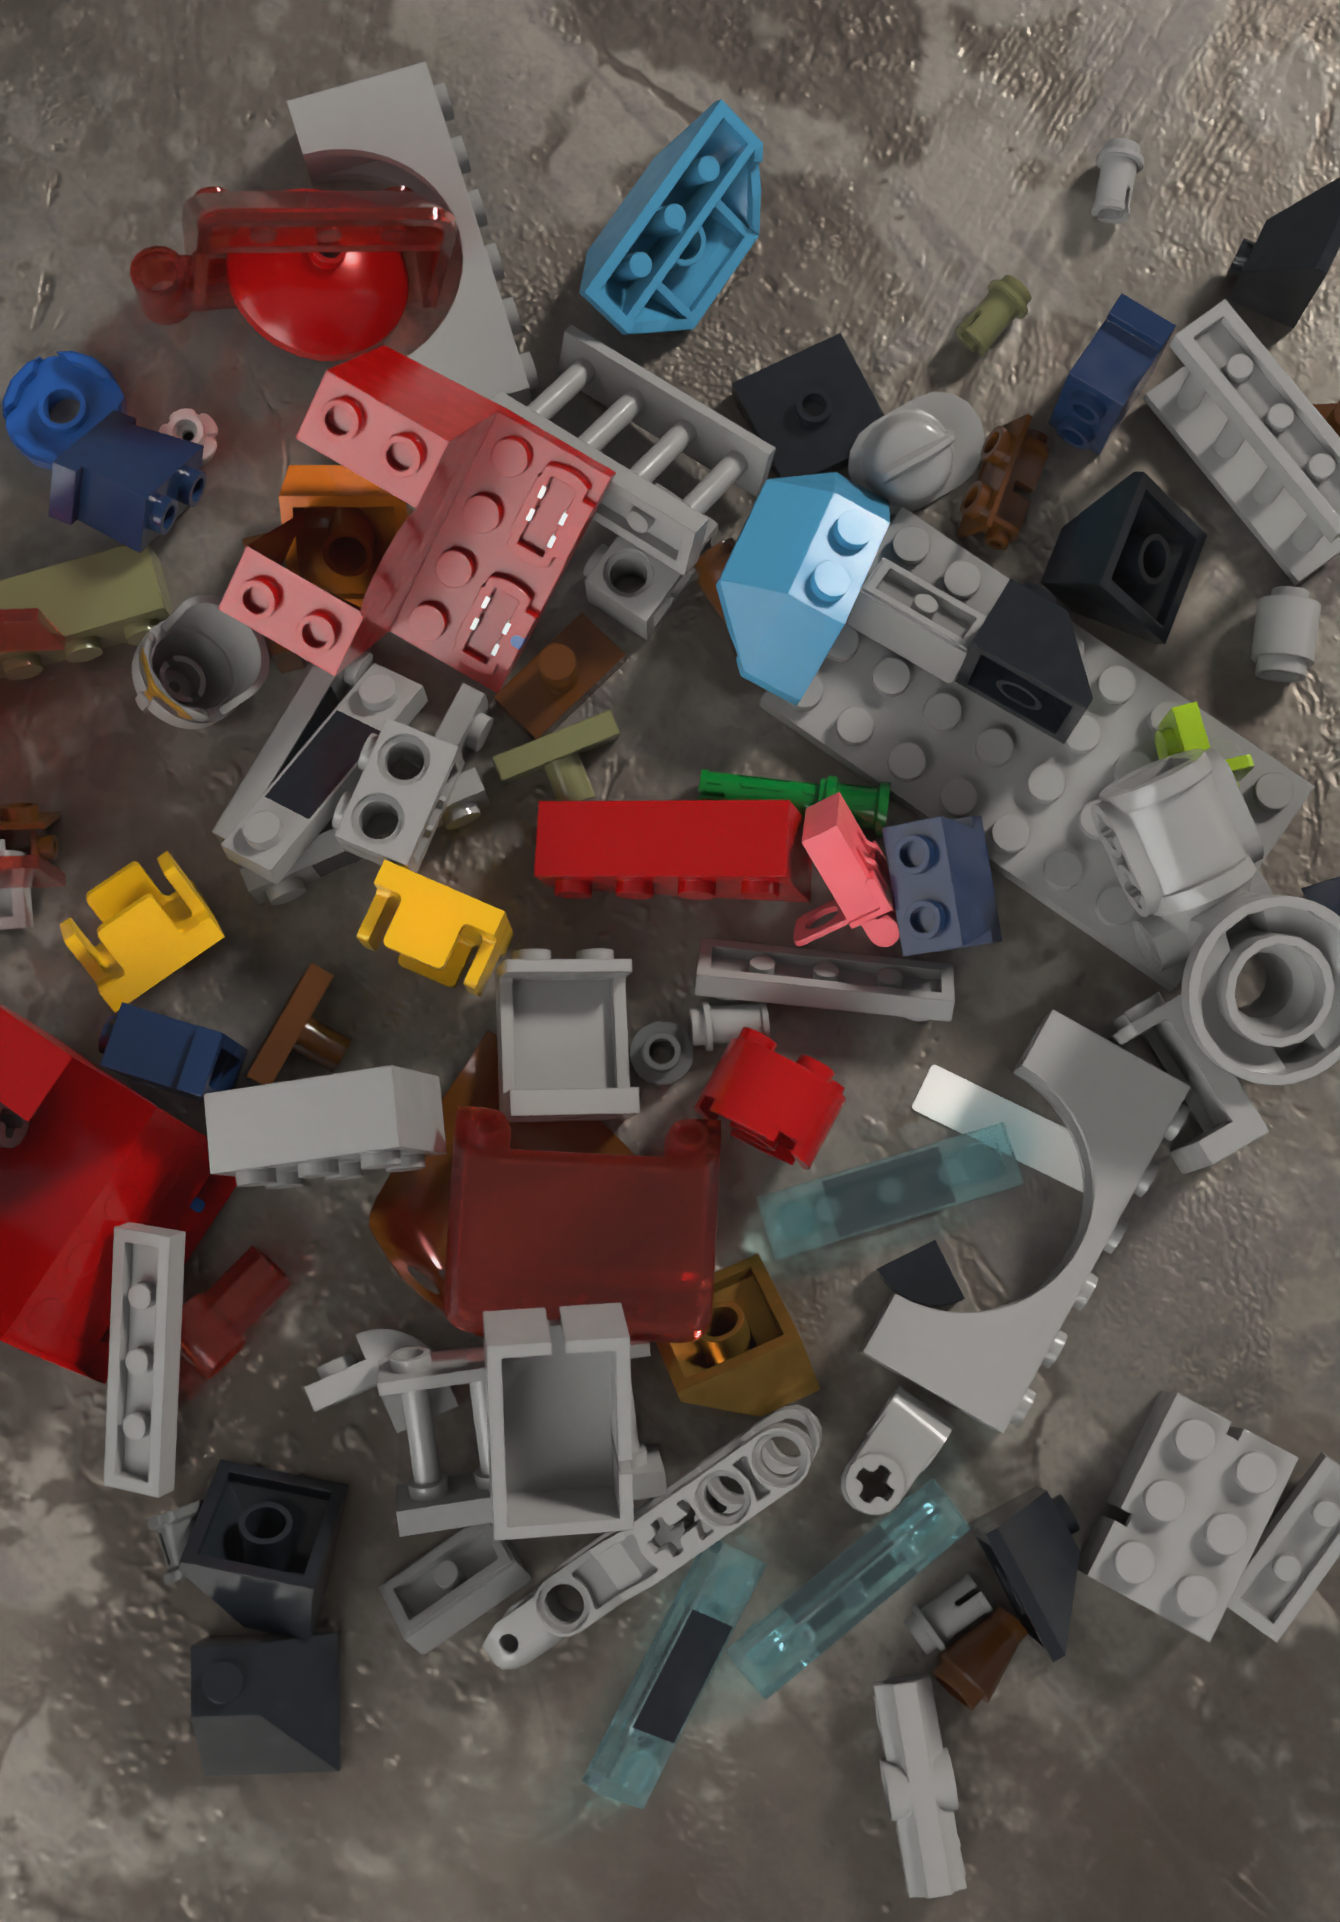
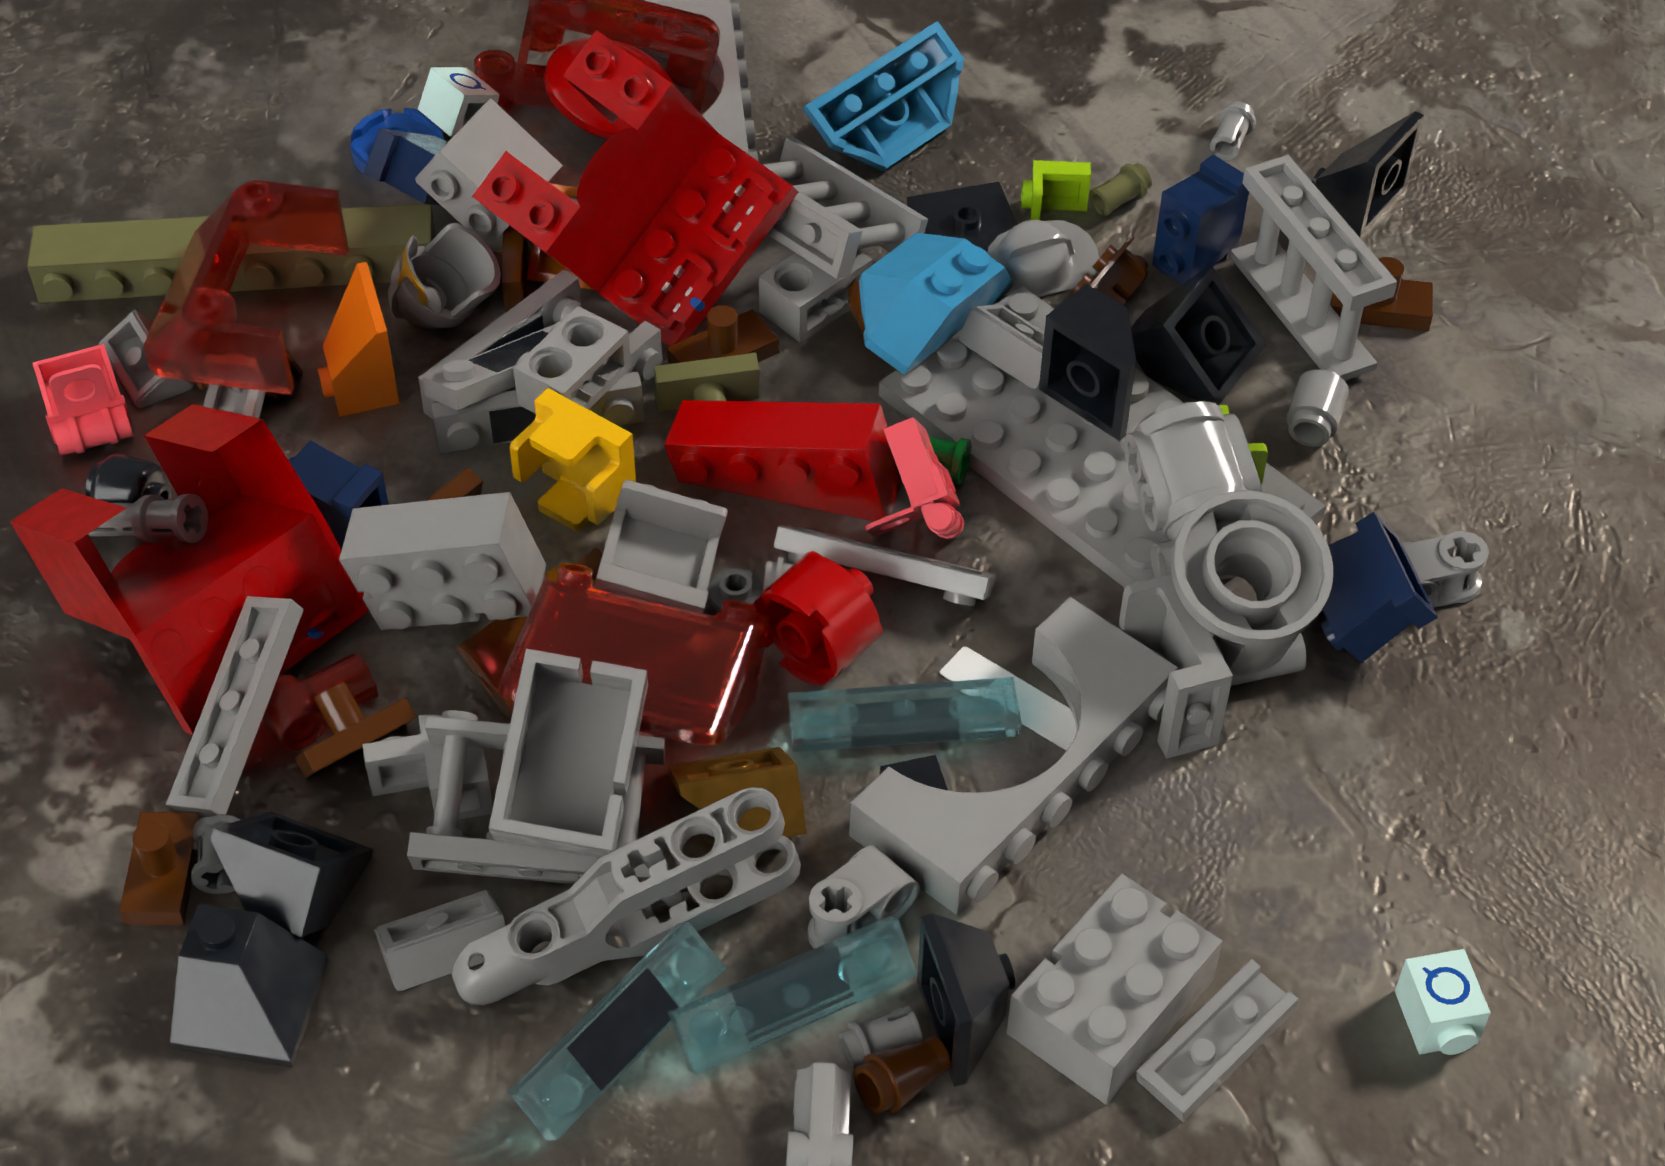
camera: 10 degrees right, 30 degrees down
yellow panel [59,851,225,1013] -> none
dark blue hips [882,816,1002,957] -> none
none -> reddish brown tile [119,812,201,925]
none -> reddish brown tile [295,681,417,778]
none -> orange slope [317,262,400,417]
none -> light grey panel [415,98,563,246]
none -> light aqua brick [418,67,500,137]
none -> lime bracket [1021,160,1091,220]

